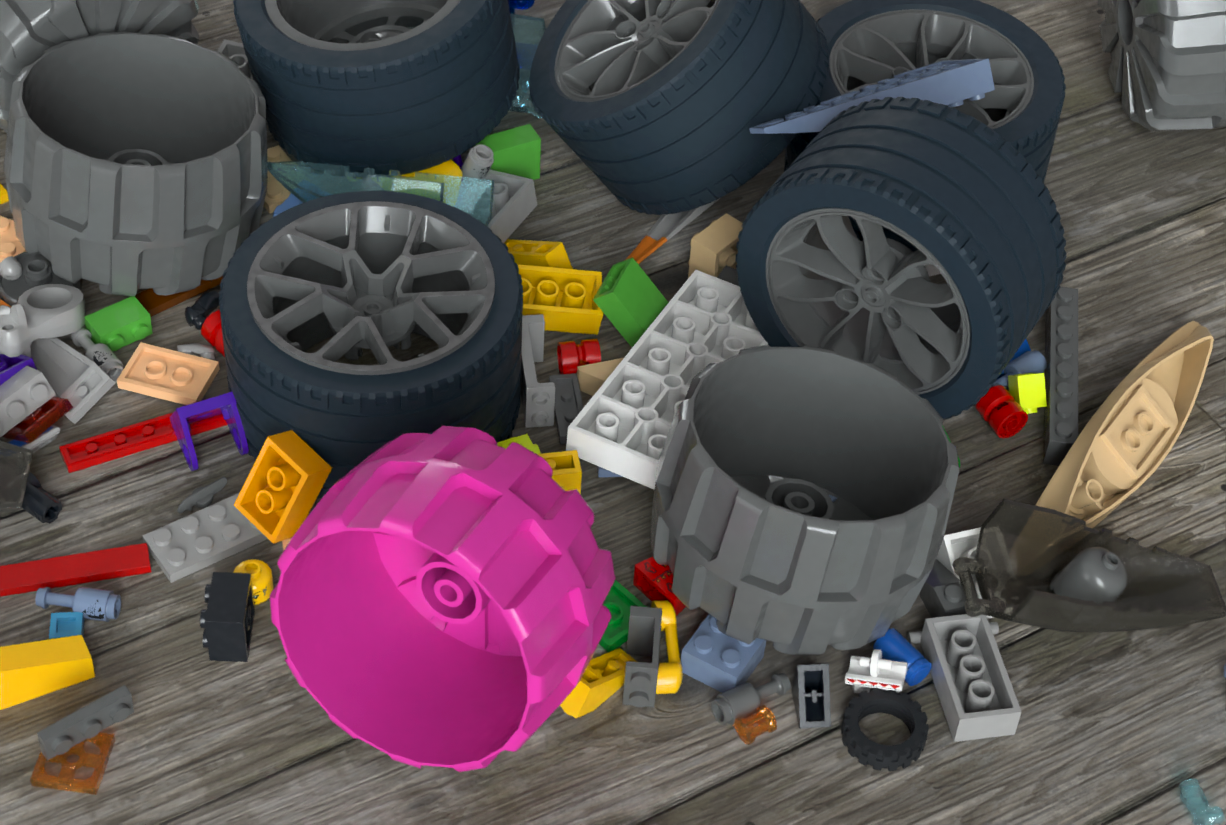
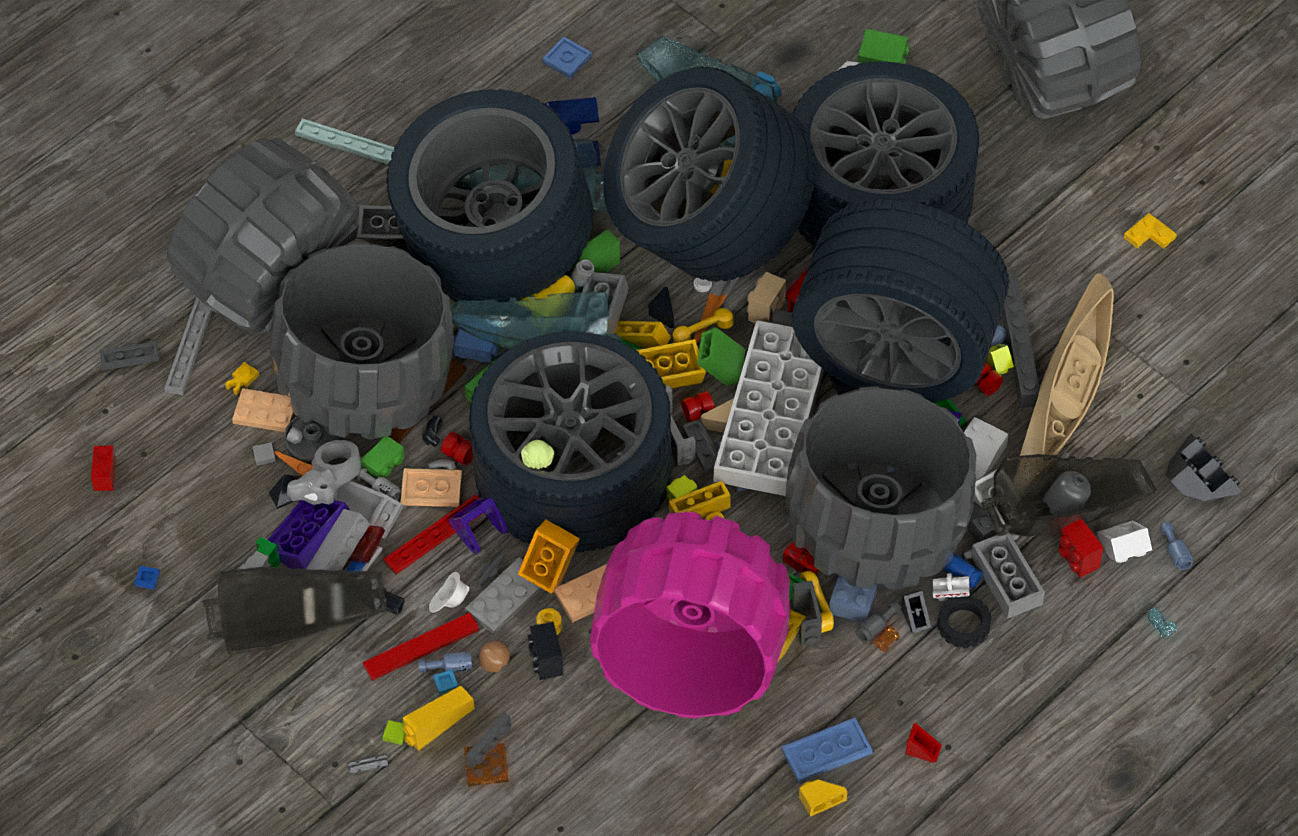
camera: 10 degrees left, 10 degrees up
sand blue wedge [749,58,995,134] -> none
none -> white piece [429,572,469,613]
none -> medium nougat hair [479,640,510,672]
none -> yellowish green hair [521,440,554,469]
none -> black slope [648,287,674,328]
none -> yellow piece [672,308,734,343]
none -> white plate [694,278,712,292]
none -> white slope [964,417,1008,480]
none -> red brick [1058,518,1104,578]
none -> white slope [1097,520,1152,563]

